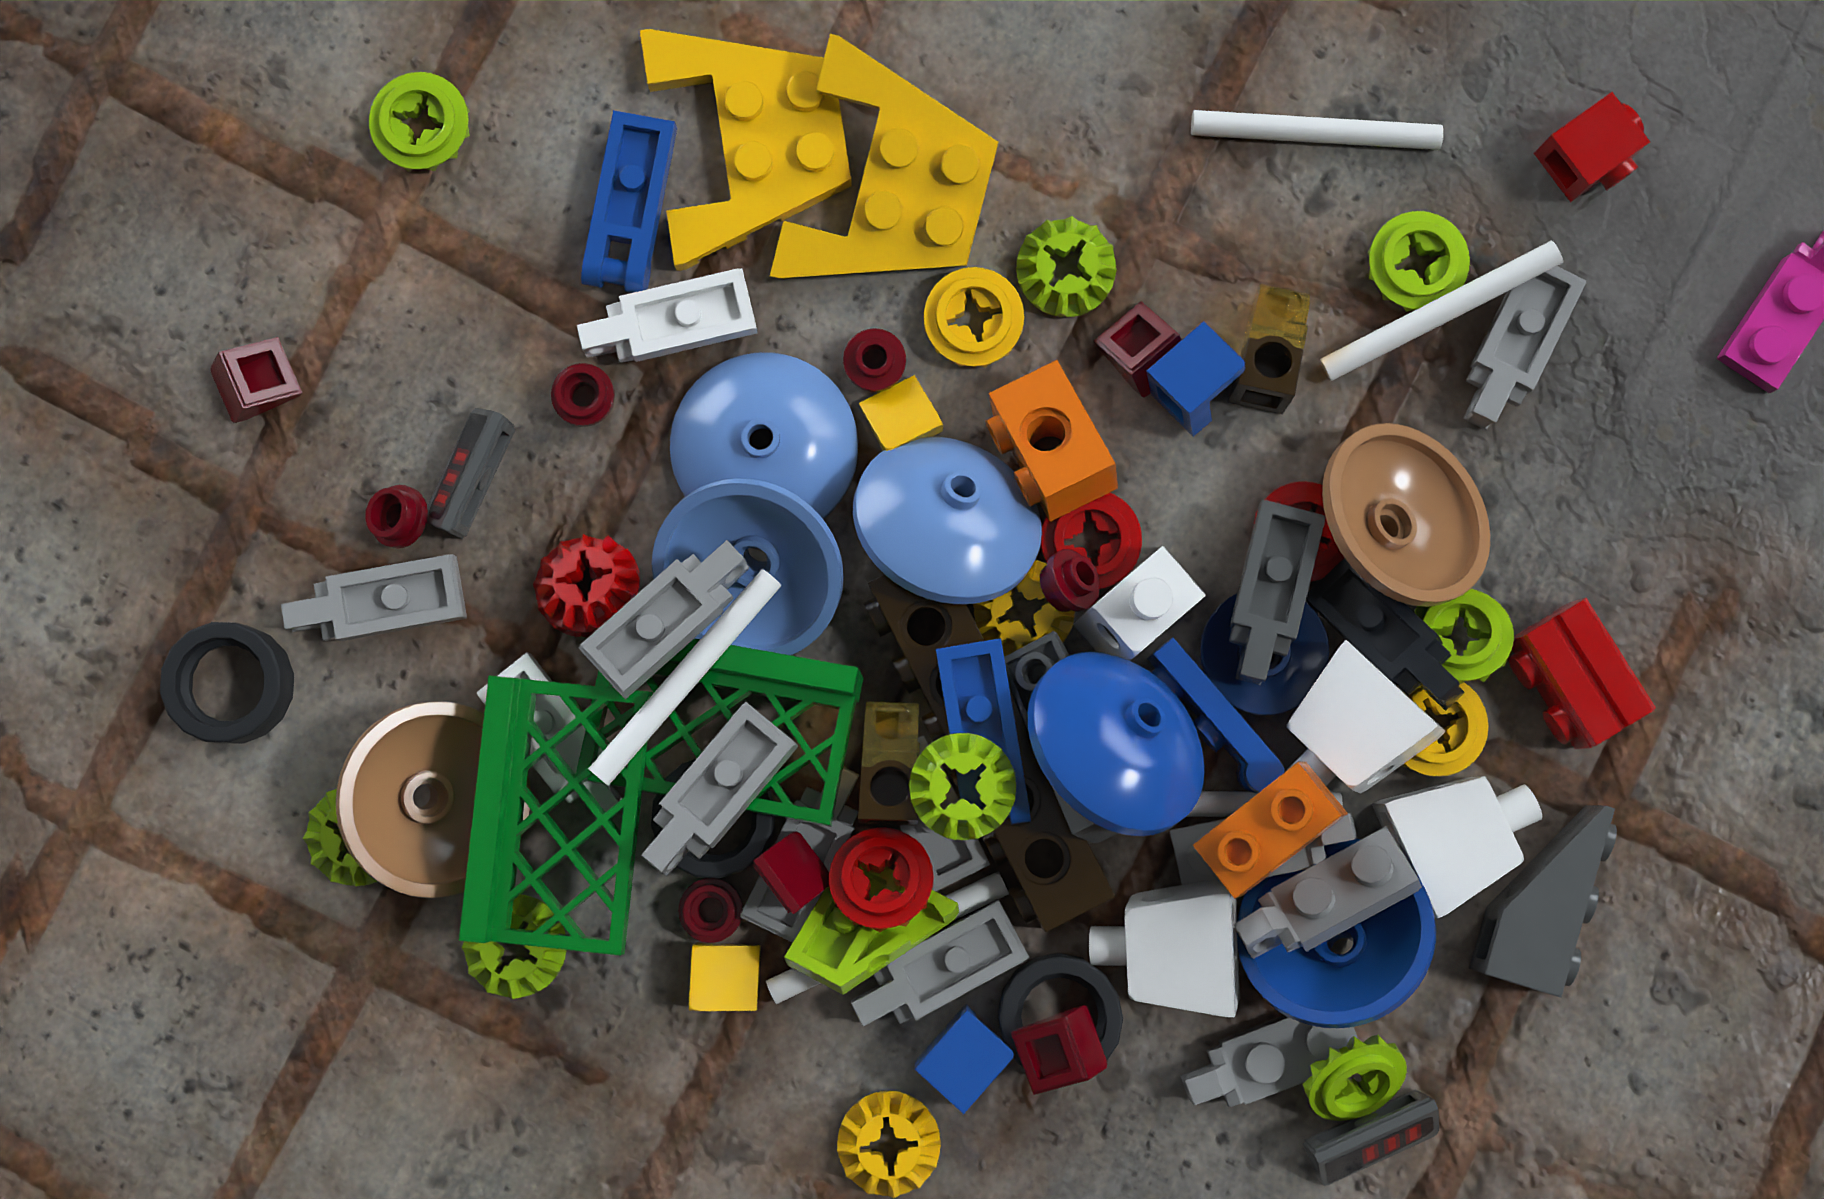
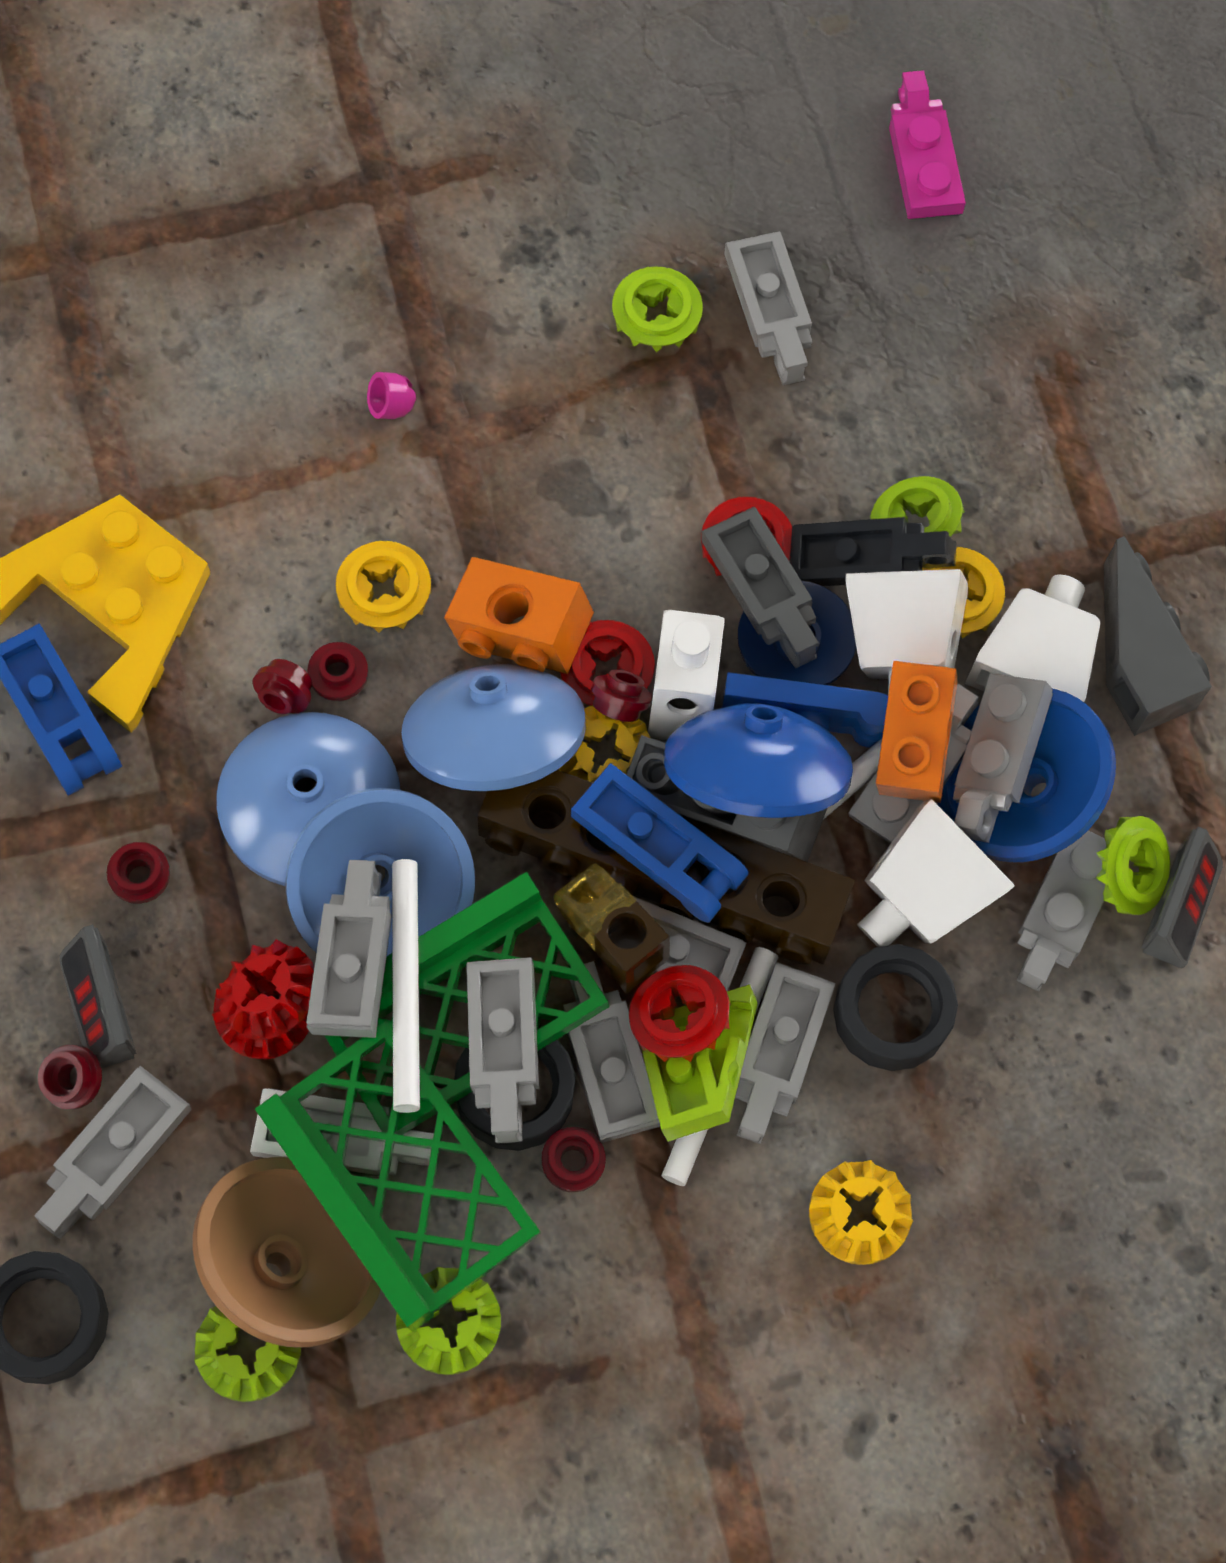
camera: 50 degrees left, 15 degrees down
white hinge [577,268,758,362] -> none
yellow slope [689,942,761,1011] -> none
dark red slope [753,831,829,914] -> none
yellow wing [770,34,999,279] -> none
yellow slope [859,375,943,451] -> none
lime gear [909,733,1016,840] -> none
blue panel [915,1004,1014,1114] -> none
dark red slope [1011,1005,1108,1095] -> none
lime gear [1016,216,1117,317] -> none
dark red slope [1093,301,1182,398] -> none
blue panel [1146,321,1245,437] -> none
white bar [1191,110,1443,150] -> none
leg [1228,283,1310,415] -> none
white bar [1320,240,1563,381] -> none
medium nougat dish [1323,423,1490,607] -> none
red brick [1508,598,1656,749] -> none
red brick [1533,92,1650,203] -> none
none -> dark red plate [252,659,312,714]
none -> dark pink hinge [367,372,416,419]

